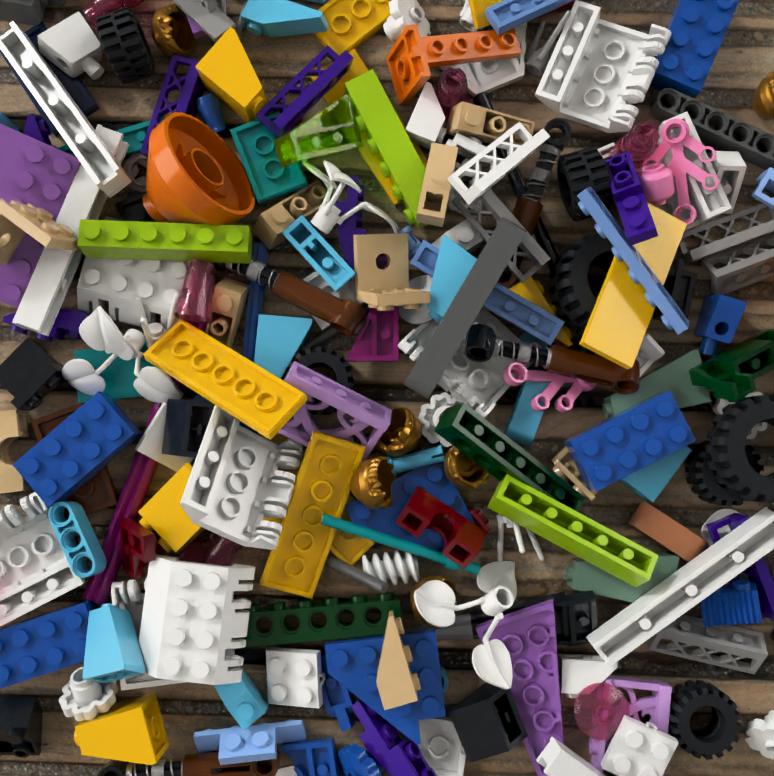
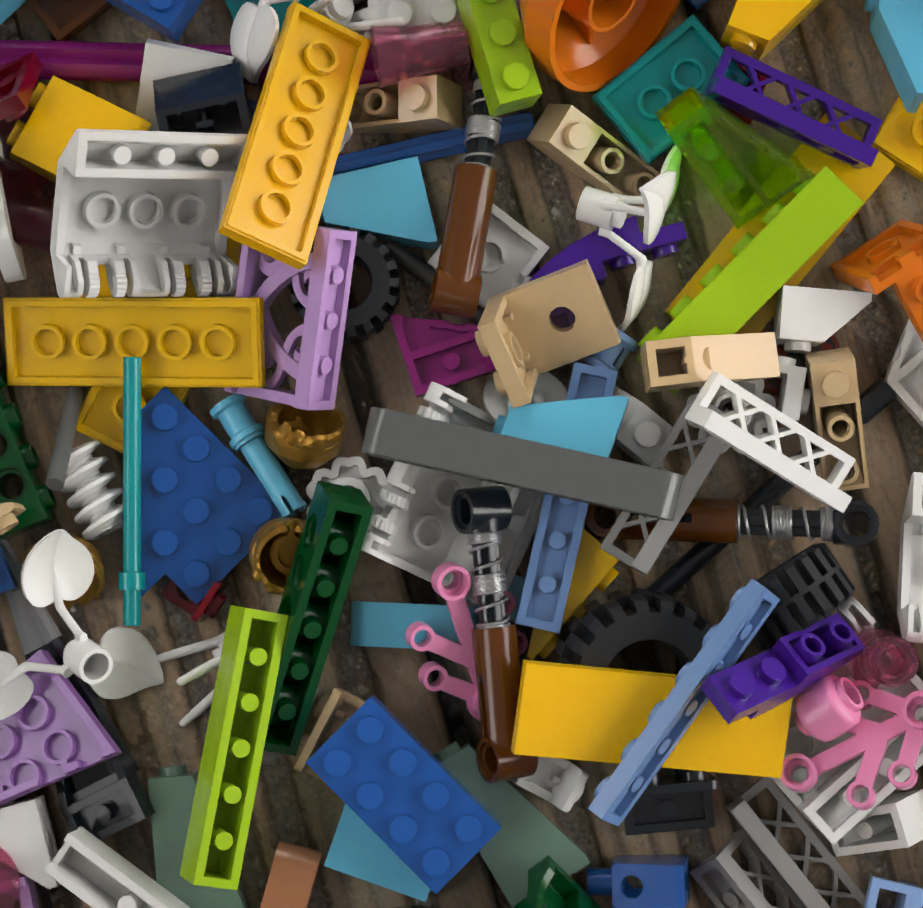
camera: 75 degrees right, 0 degrees up
medium azure slope [282,215,356,292] -> none
pearl gold hair [350,456,396,509] -> none
dark red arch [395,486,487,569] -> none
clear pink plant [435,67,468,117] -> none

